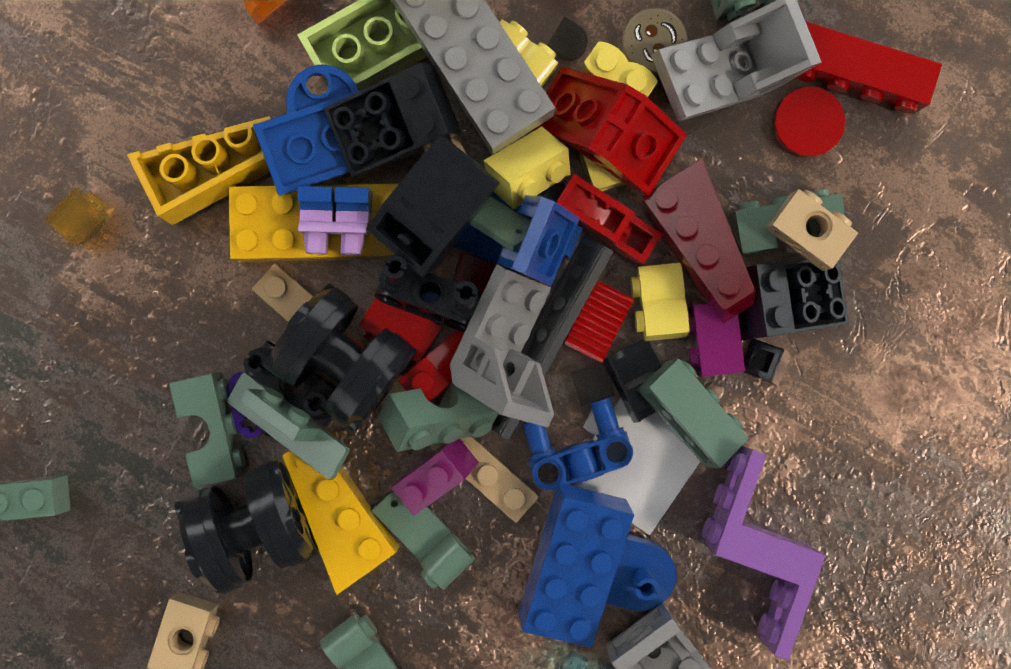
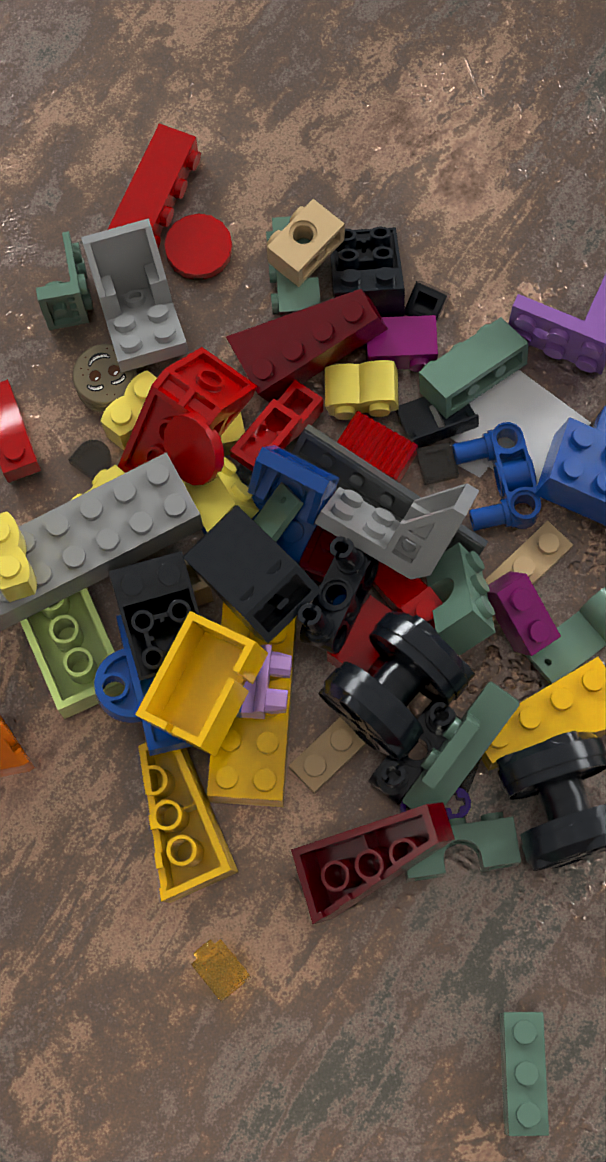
camera: 85 degrees left, 15 degrees down
none -> yellow piece [135,611,268,757]
none -> red tile [164,412,224,486]
none -> dark red wedge [291,802,455,924]

